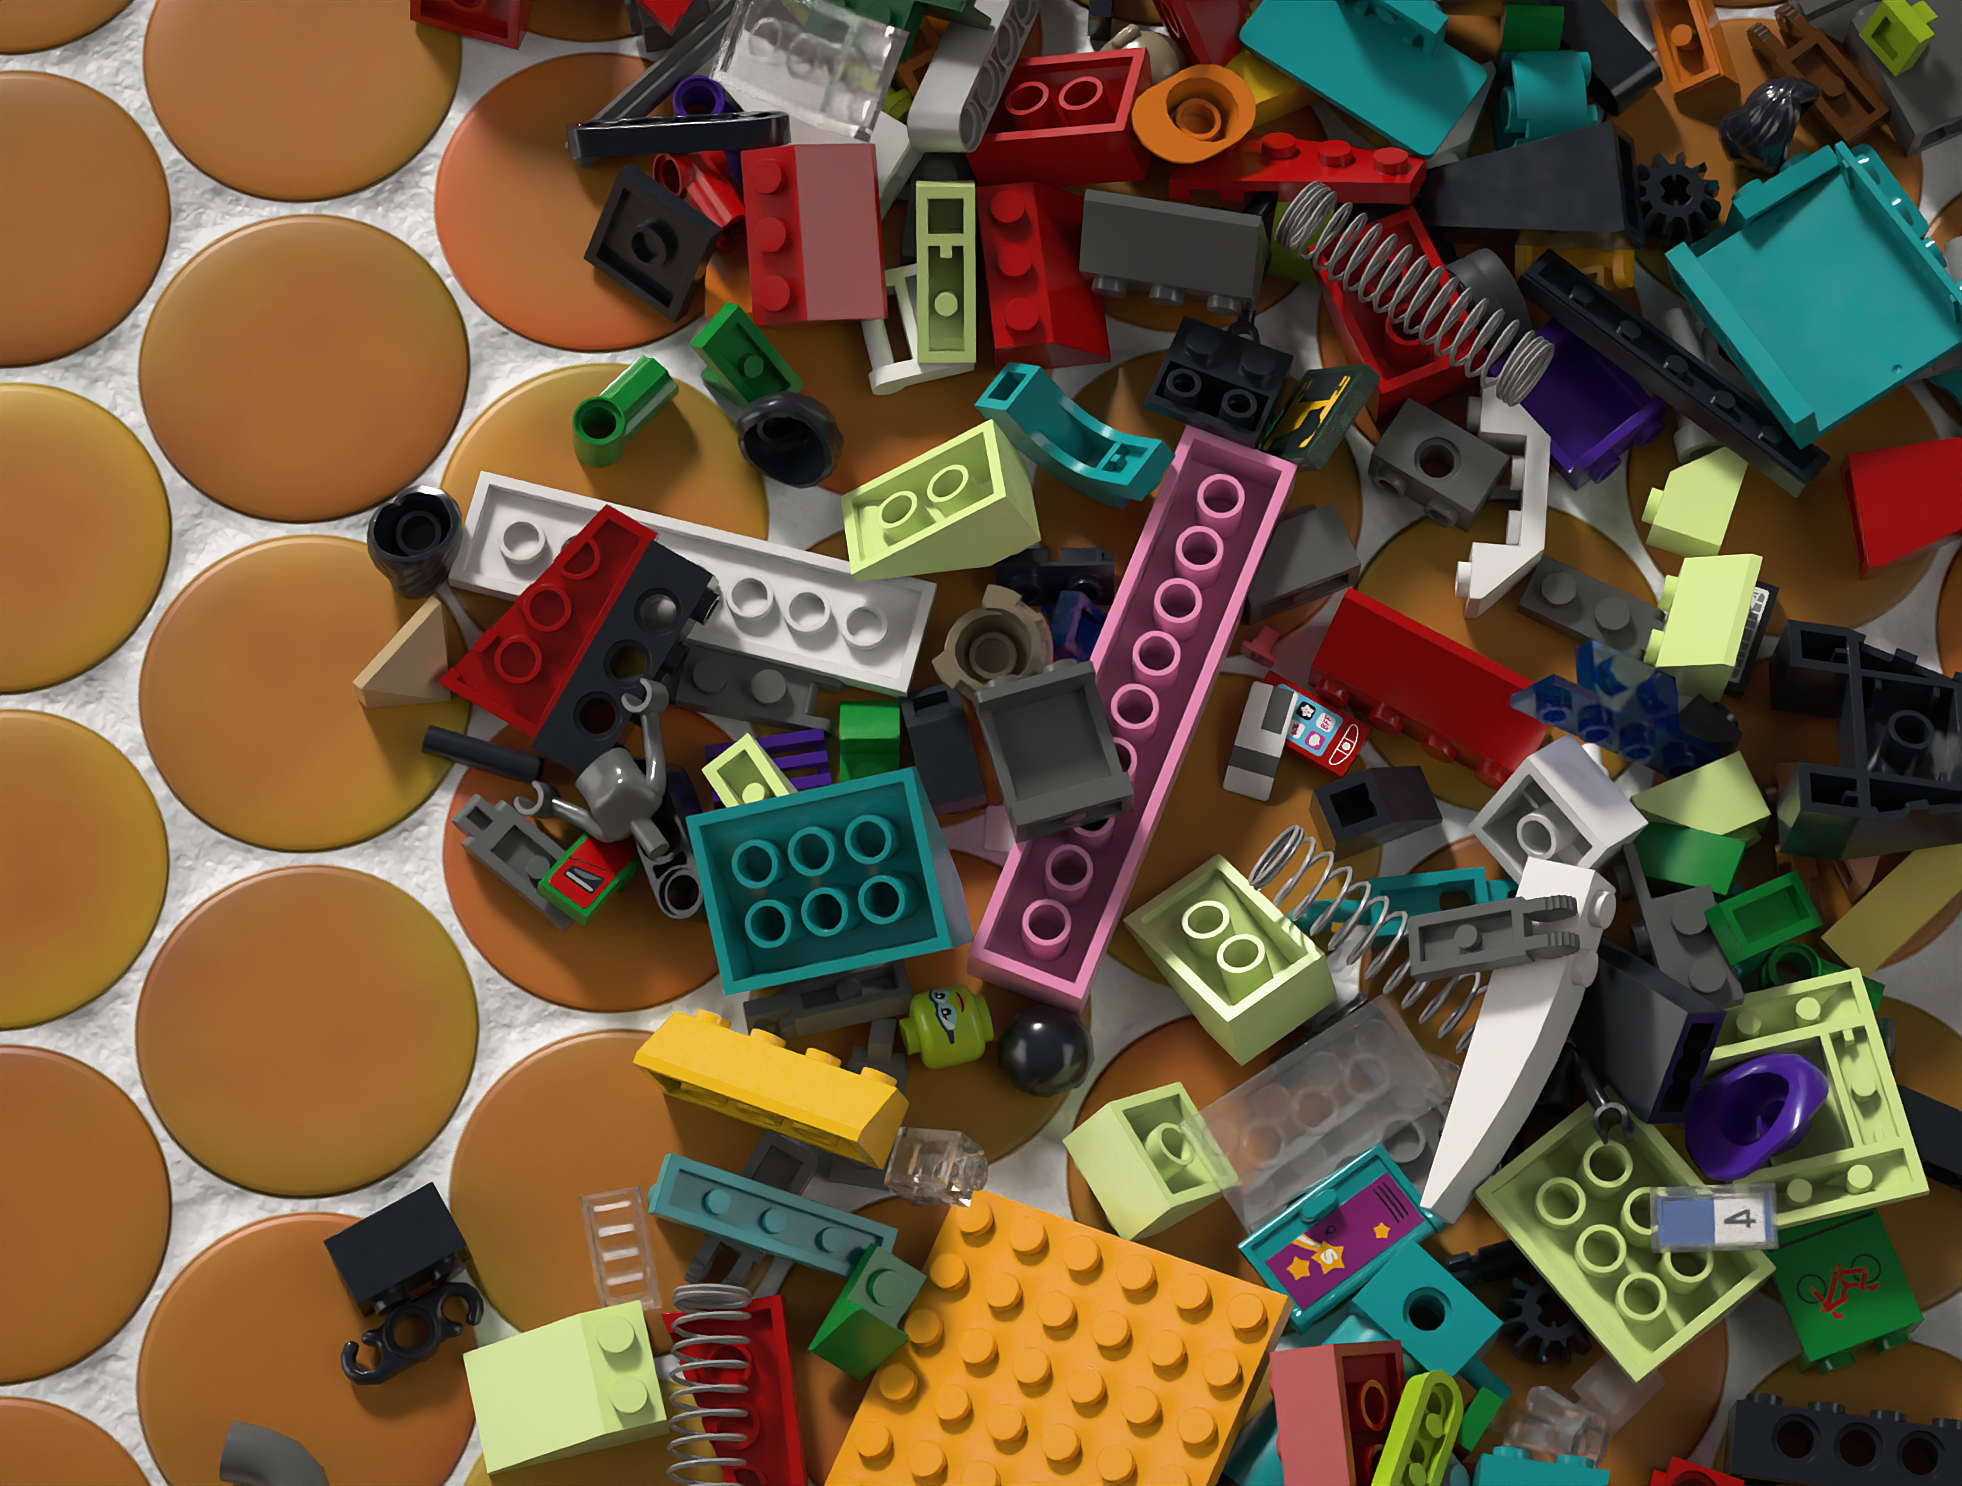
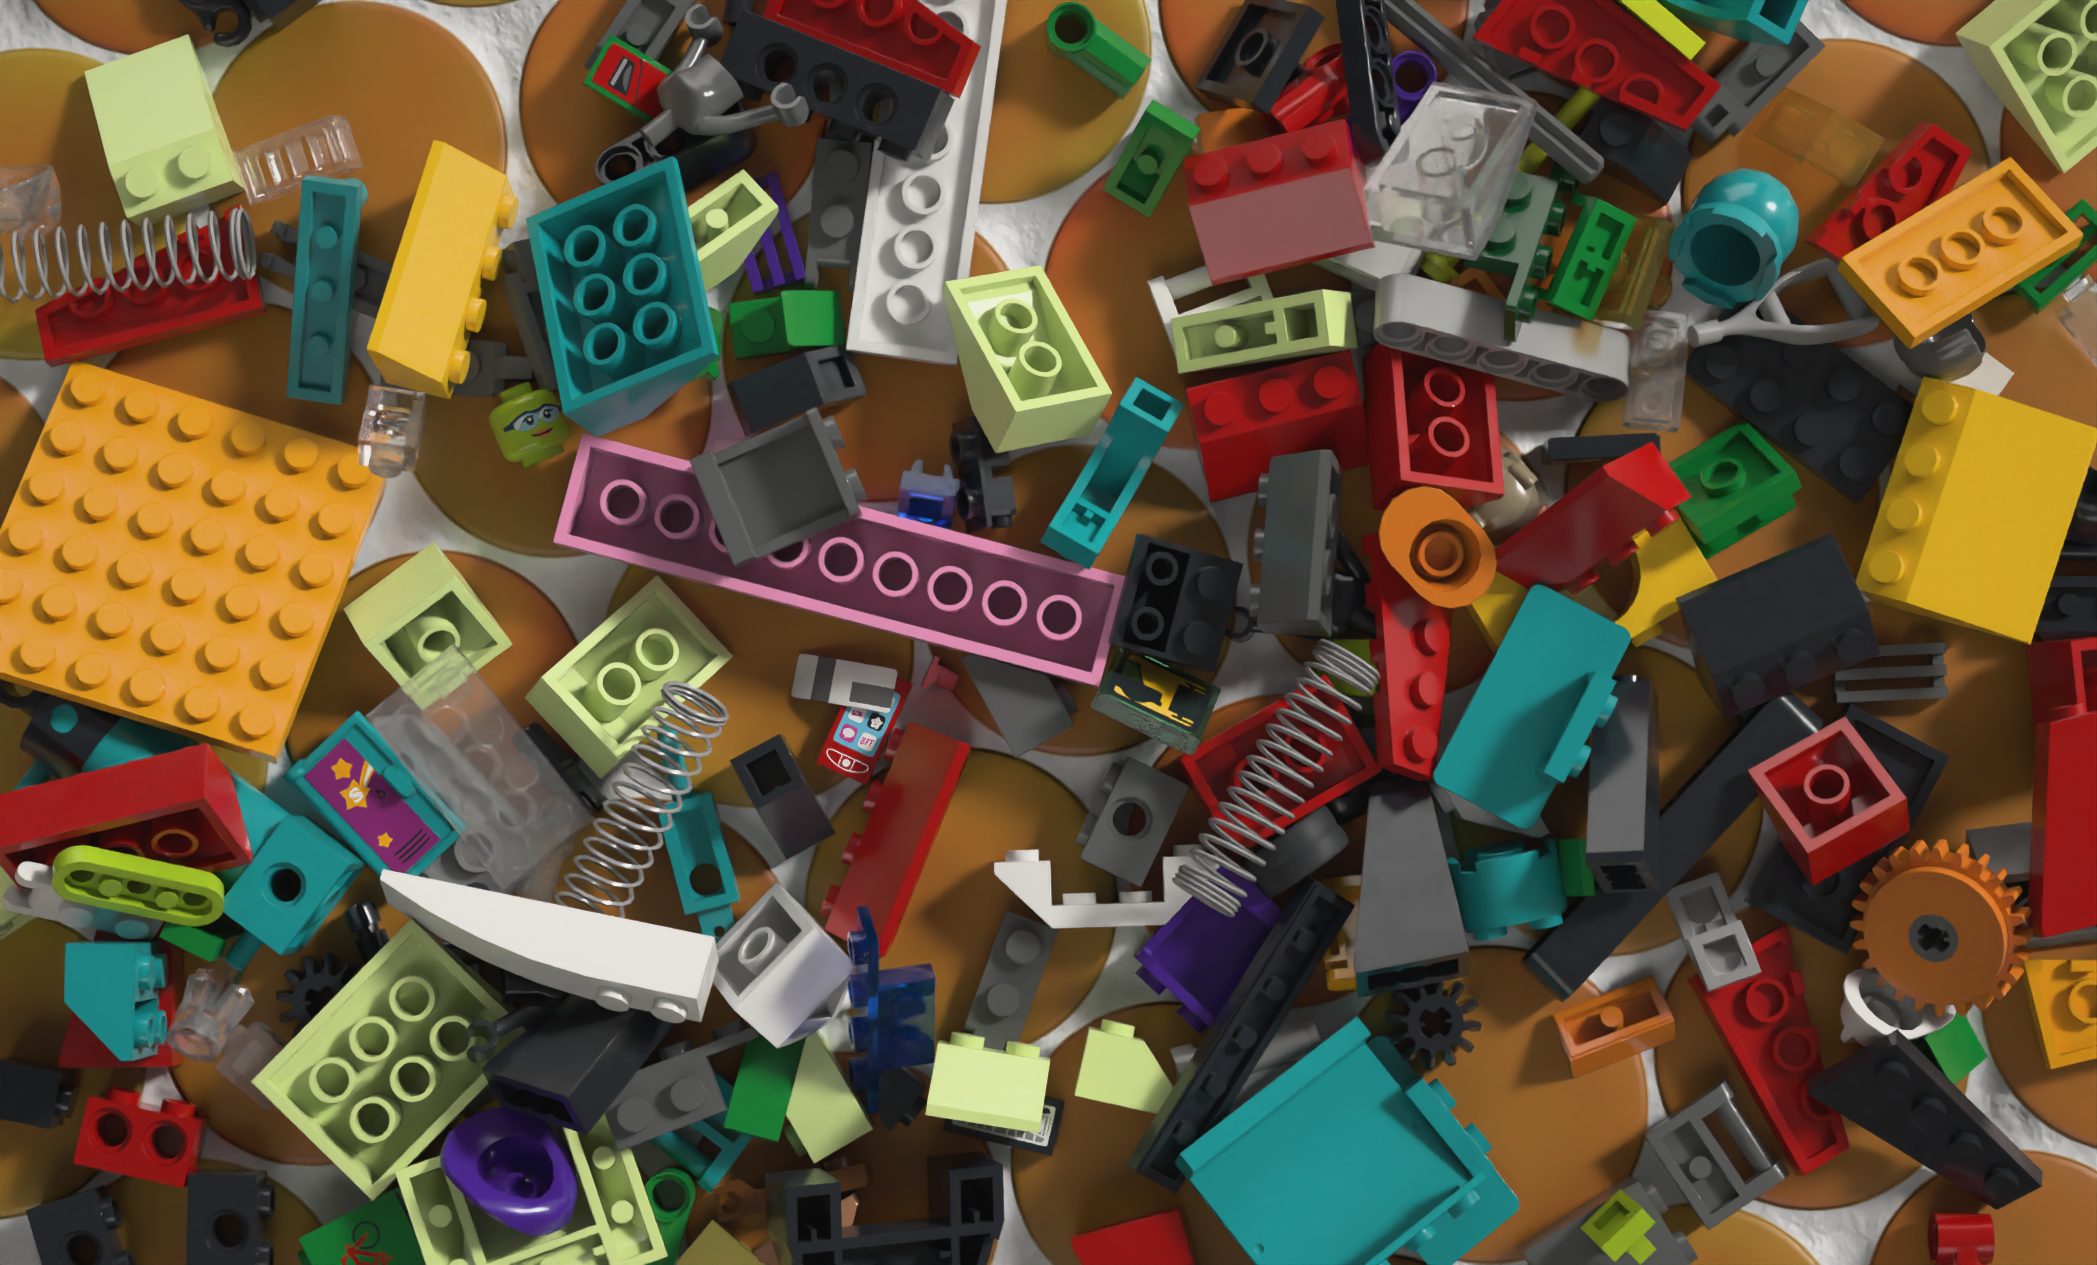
camera: 80 degrees right, 15 degrees up
black hair [735,391,844,489] -> none
green slope [808,1243,928,1381] -> none
dark tan helmet [931,584,1053,706] -> none
black hair [997,1005,1095,1098] -> none
dark grey hinge [1408,894,1580,983] -> none
clear tile [1650,1183,1779,1253] -> none
green tile [1703,870,1823,967] -> none
black hair [1717,76,1820,178] -> none
reddish brown hinge [1746,3,1892,150] -> none

